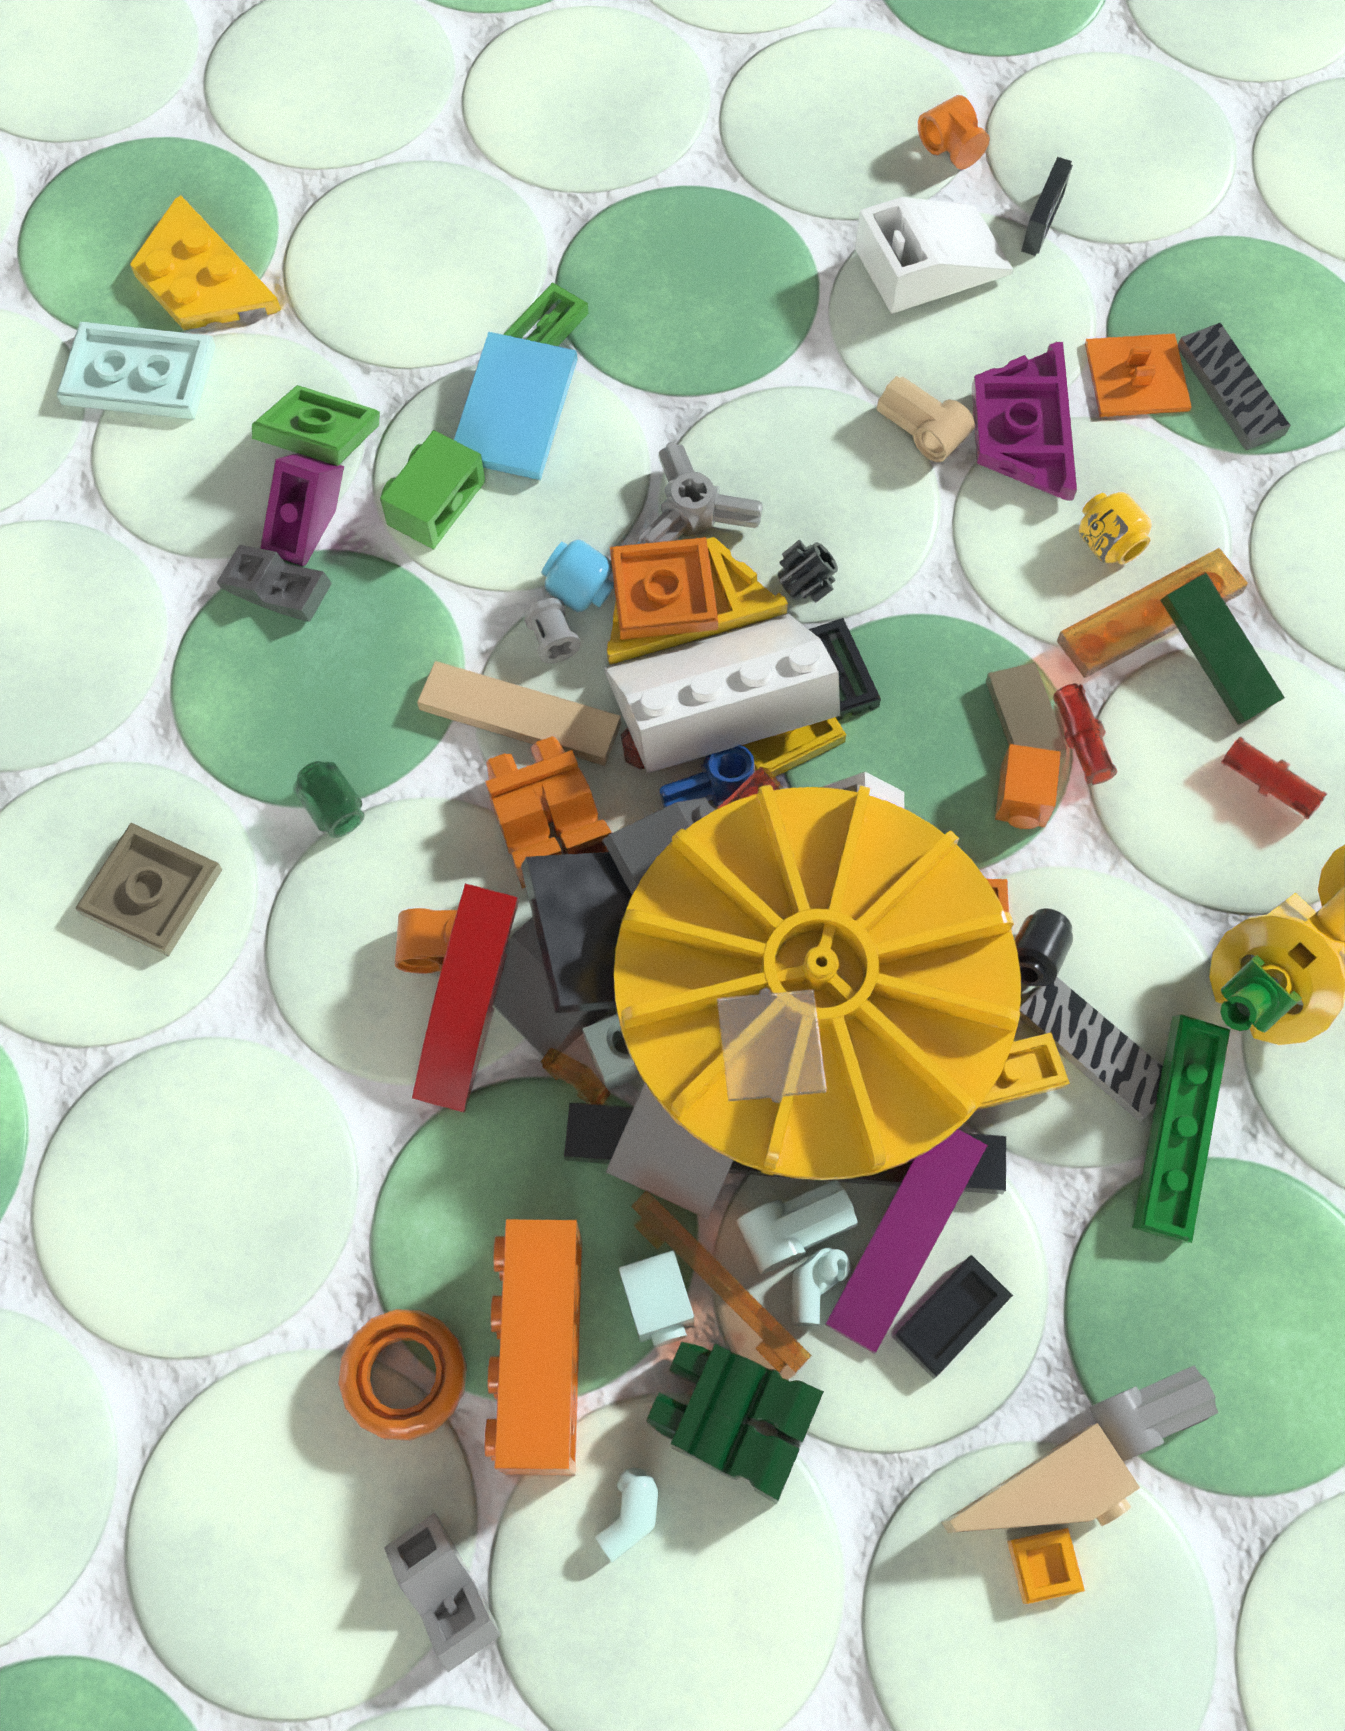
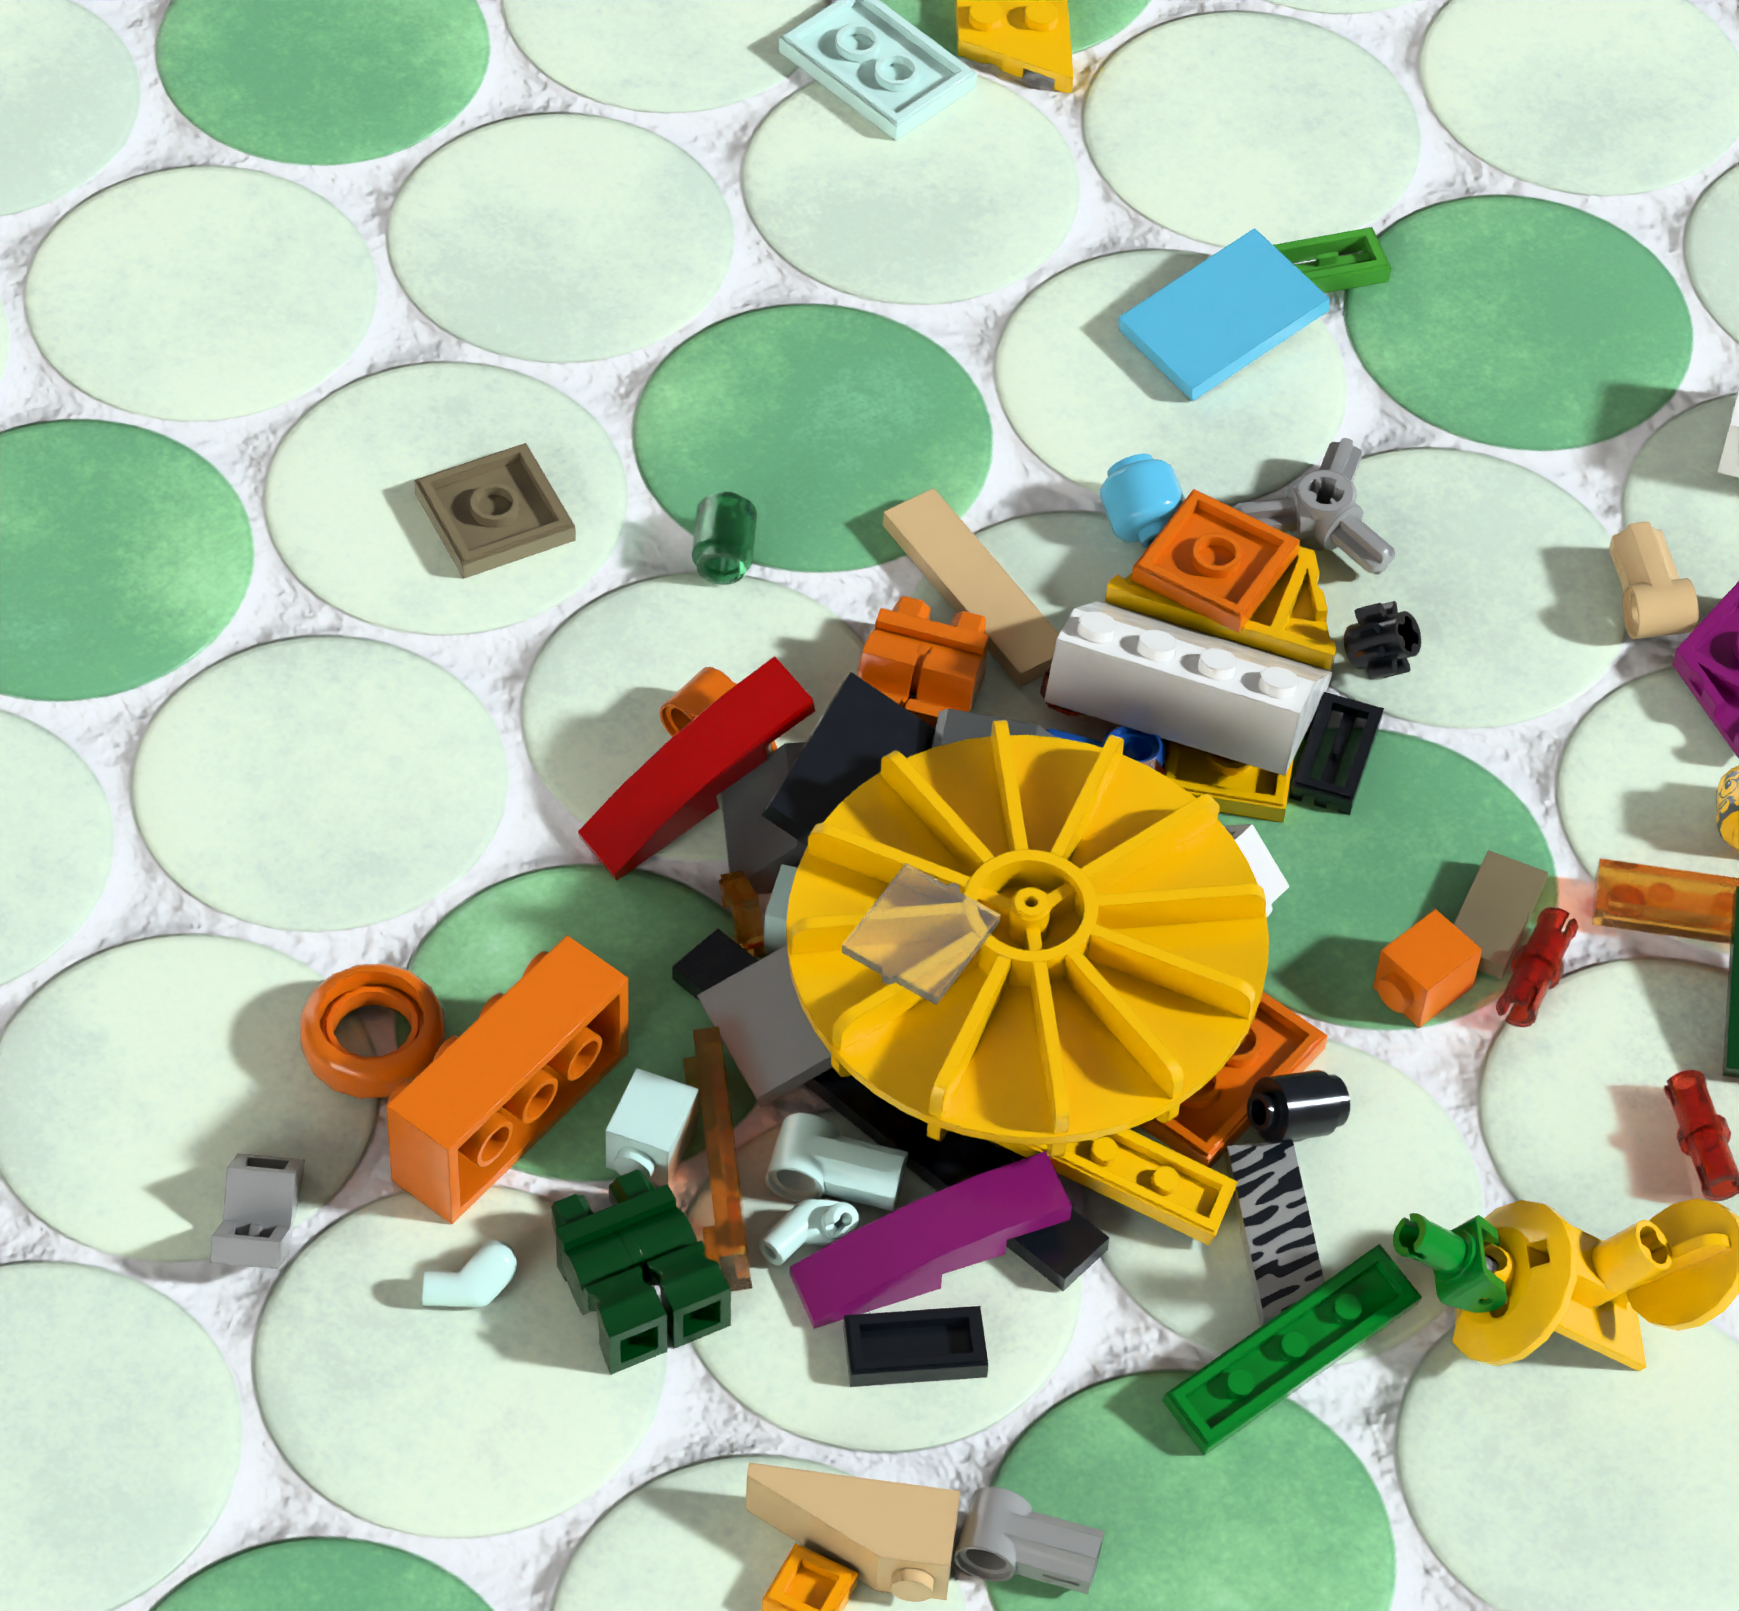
camera: 35 degrees right, 15 degrees down
flat silver slope [216,545,332,622] -> none
bright green tile [252,385,380,466] -> none
magenta slope [260,453,344,566] -> none
bright green brick [380,430,486,550] -> none
light grey bush [524,598,581,664] -> none

